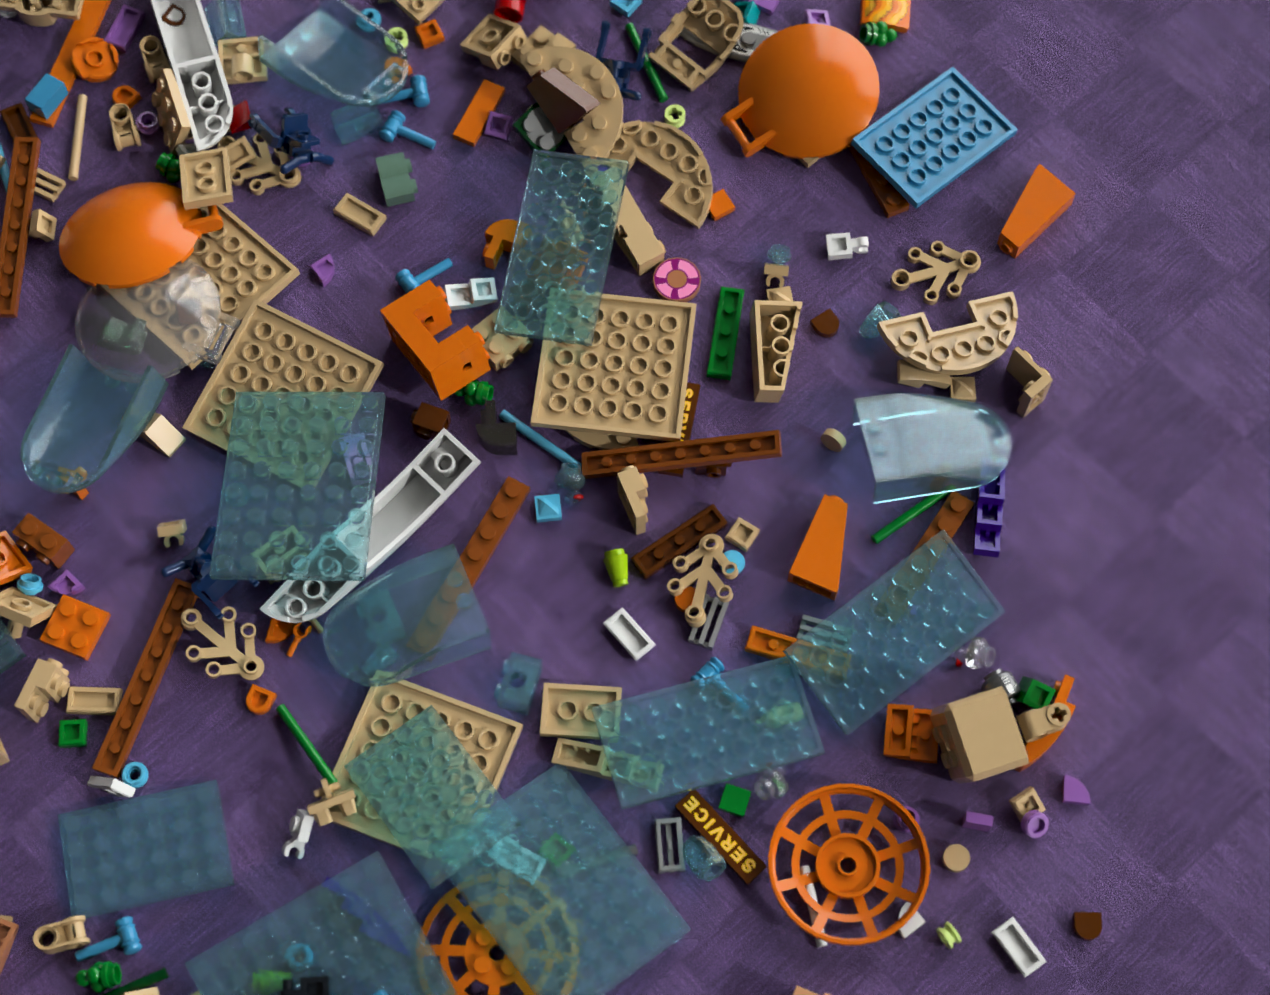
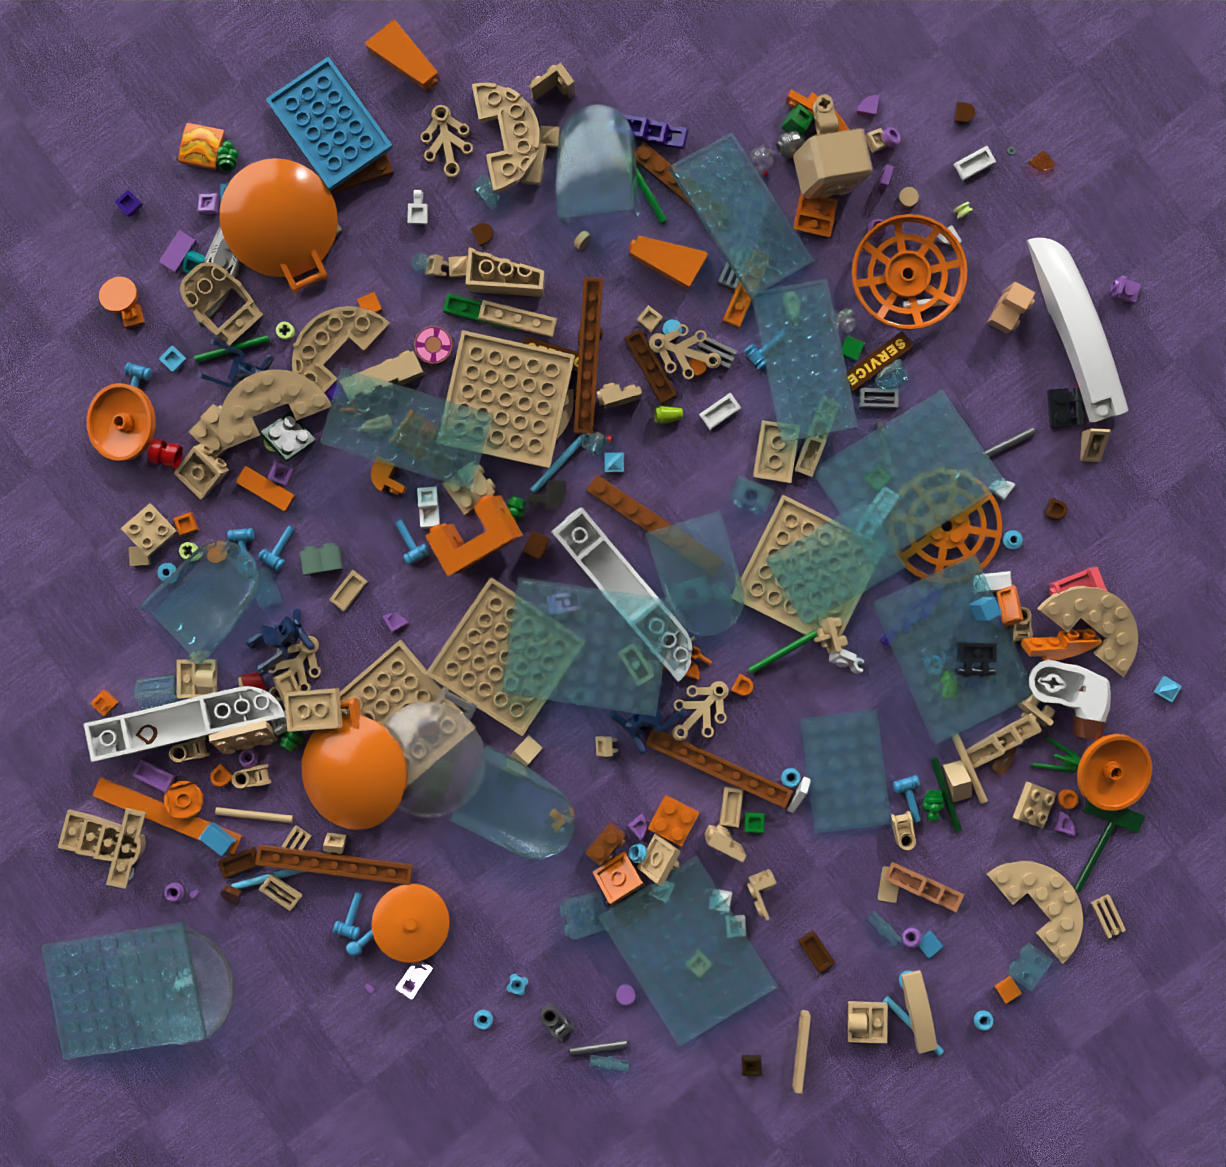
camera: 80 degrees left, 20 degrees up
reddish brown slope [526,67,600,134] -> none
none -> tan tile [478,300,557,338]

